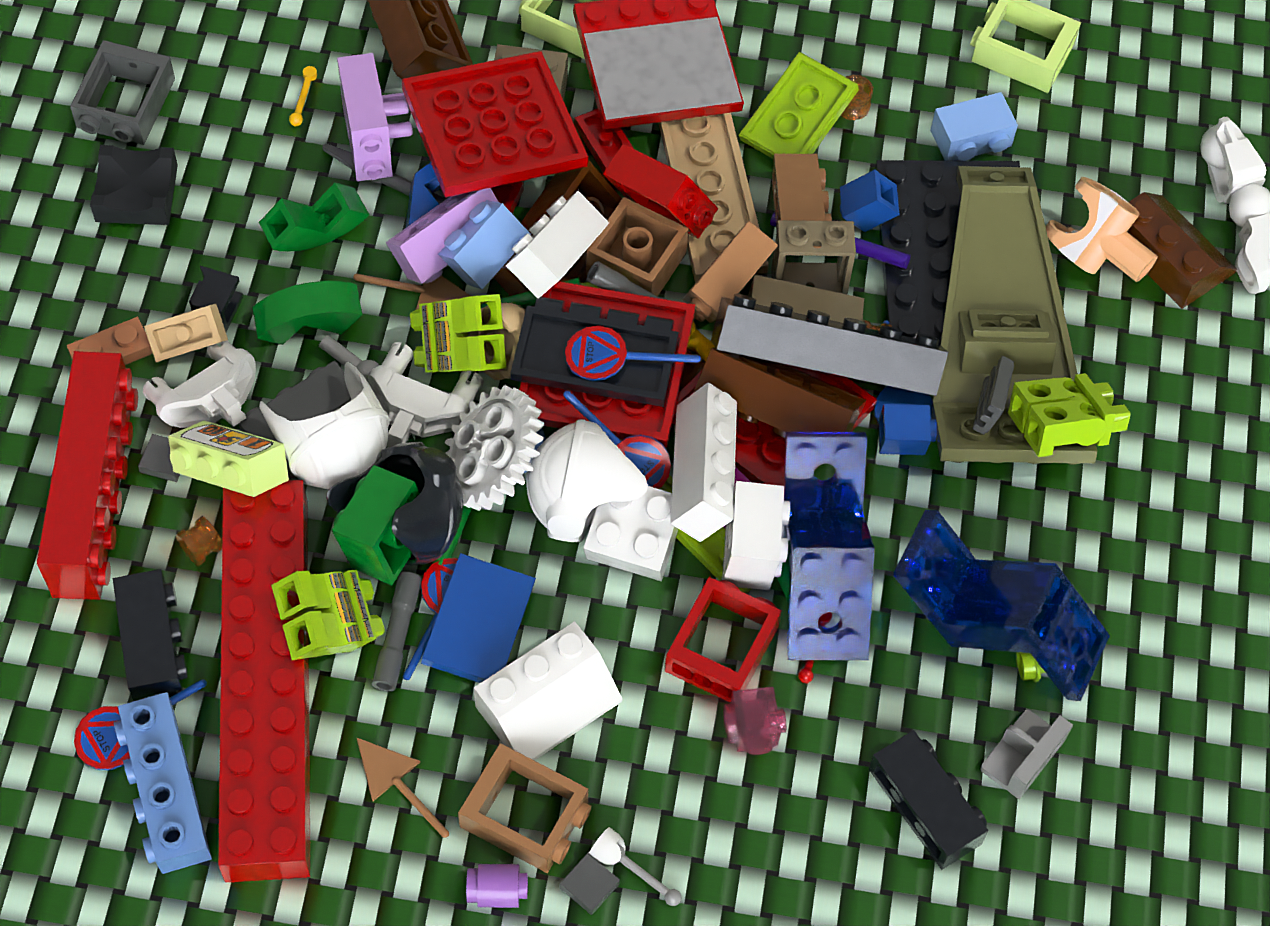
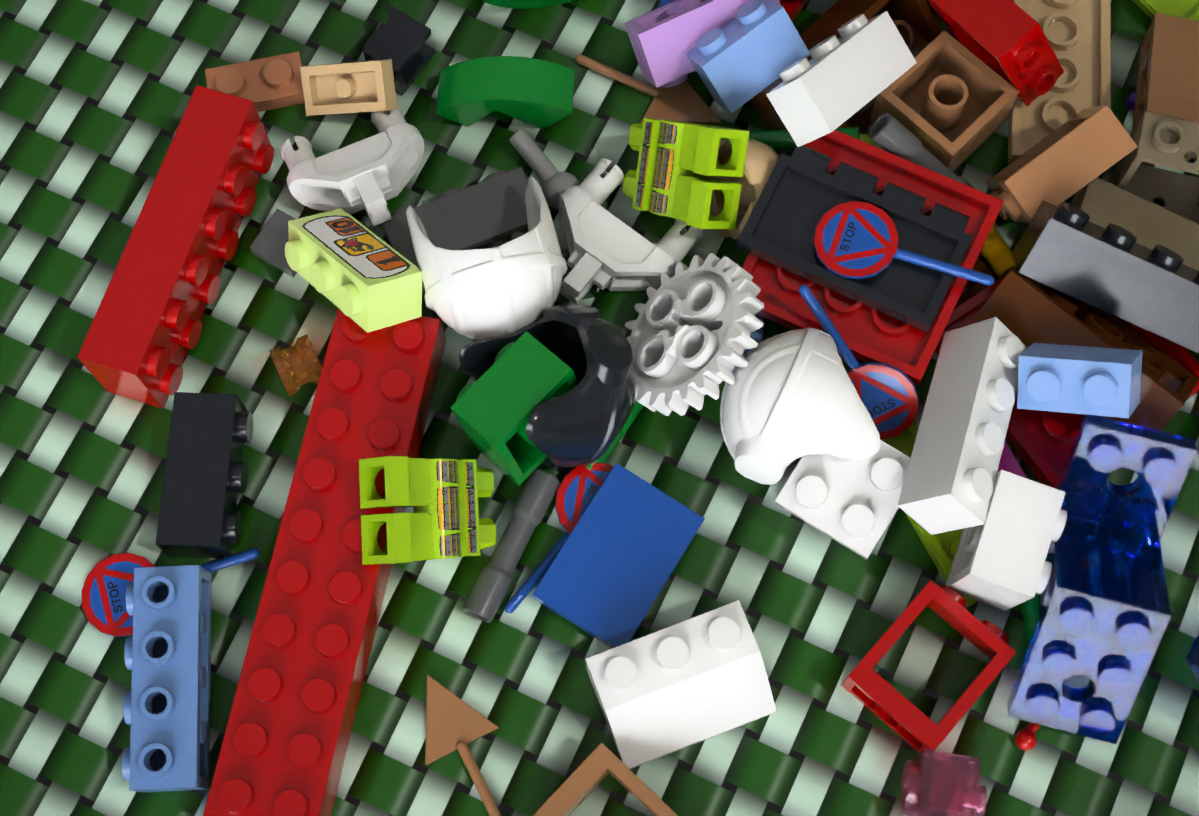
camera: 20 degrees right, 10 degrees up
none -> light blue brick [1017,343,1143,418]

